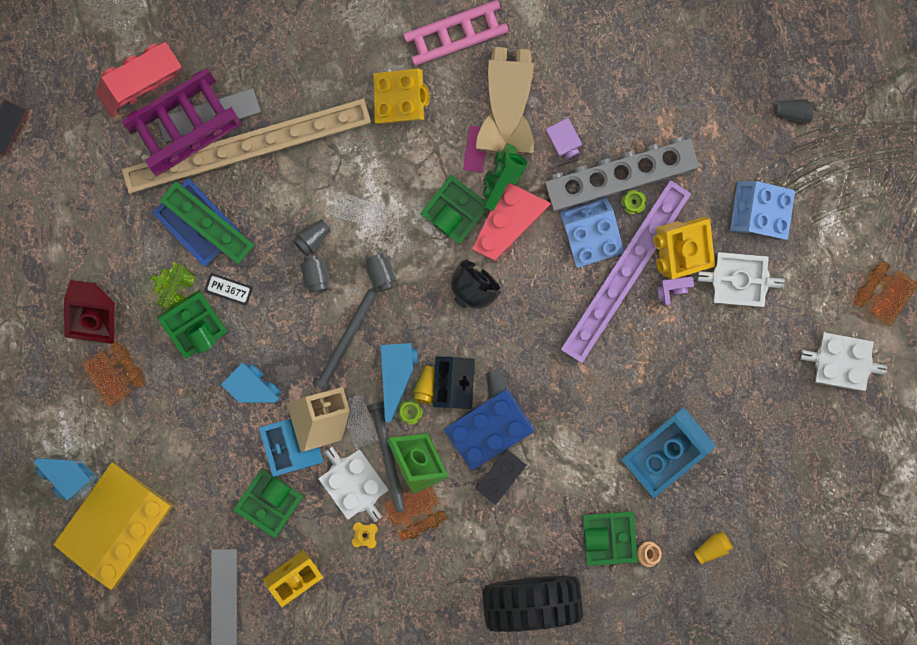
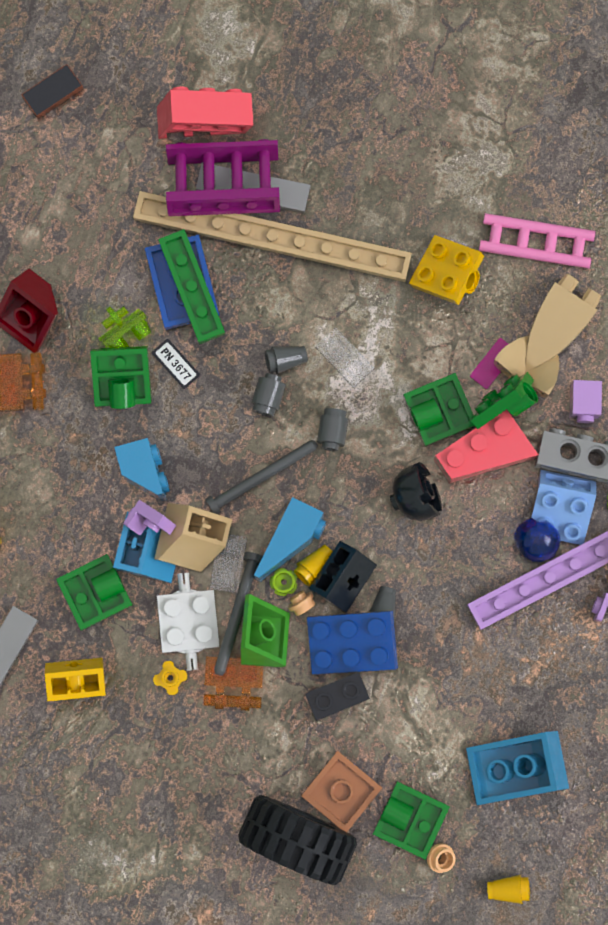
camera: 30 degrees right, 5 degrees down
none -> lavender bracket [124,500,177,535]
none -> light nougat plate [288,590,316,616]
none -> nougat plate [301,751,382,832]
none -> clear blue hair [514,518,561,562]

